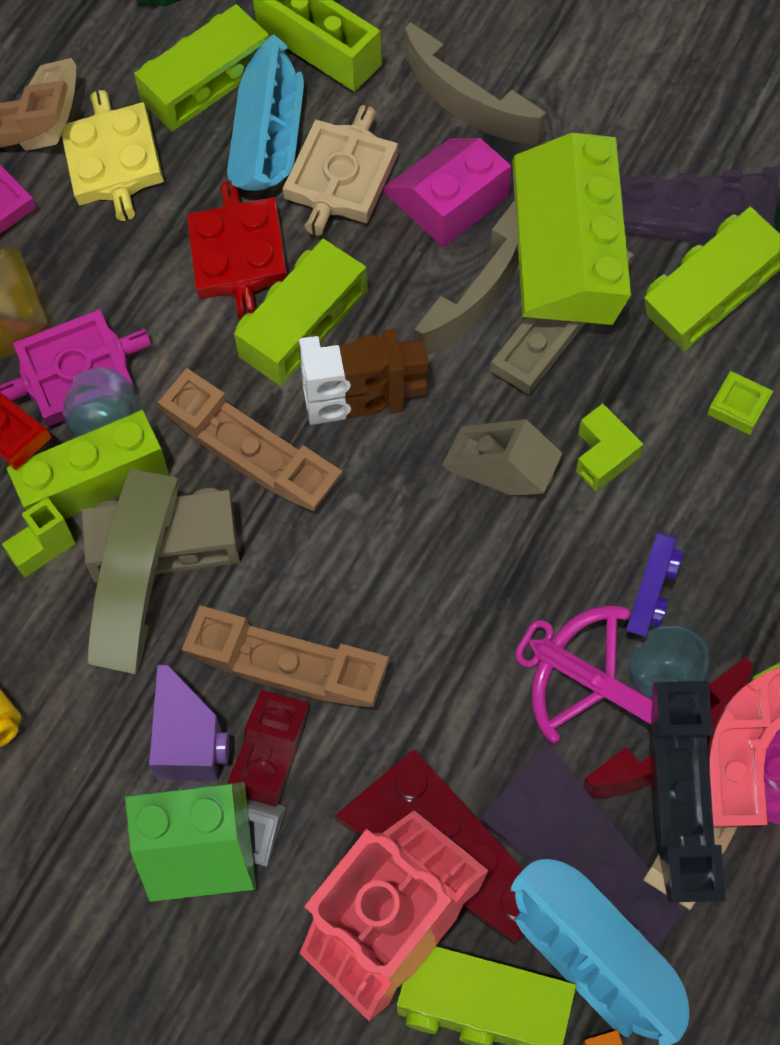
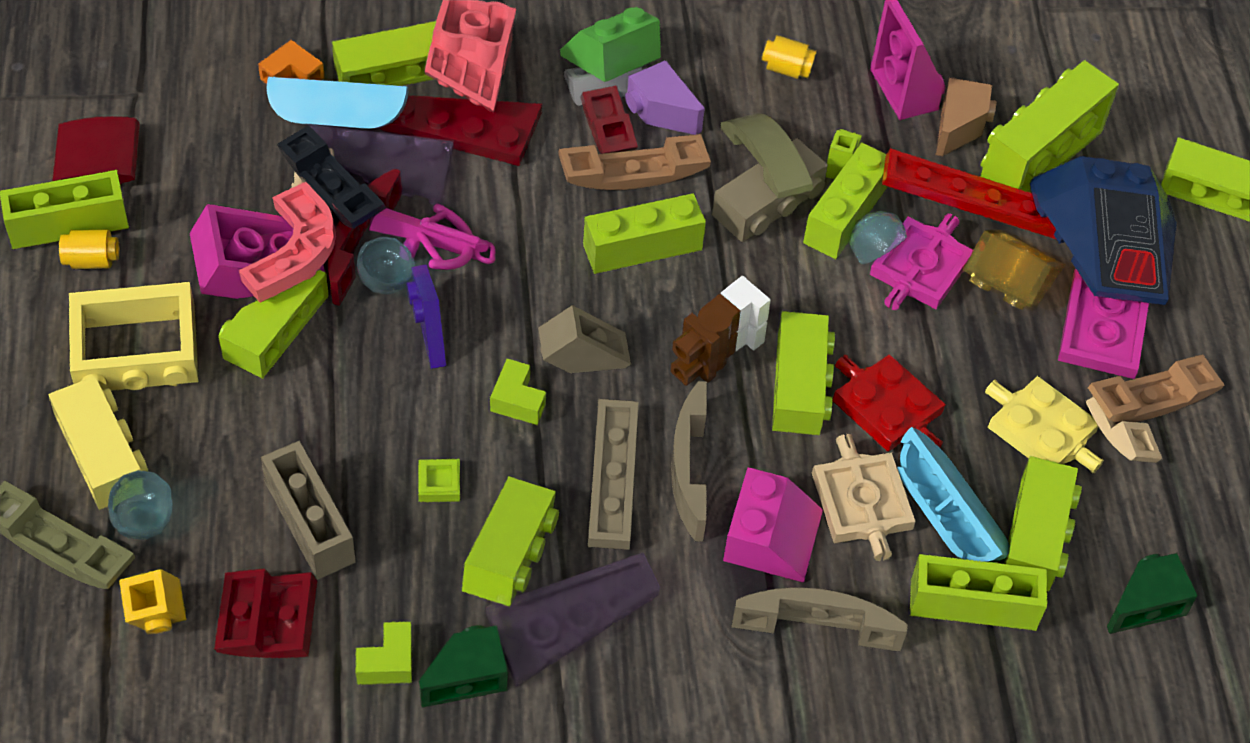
camera: 140 degrees right, 10 degrees down
medium nougat slope [157,368,342,511] -> none
lime slope [512,132,631,325] -> none
none -> lime brick [583,193,706,274]

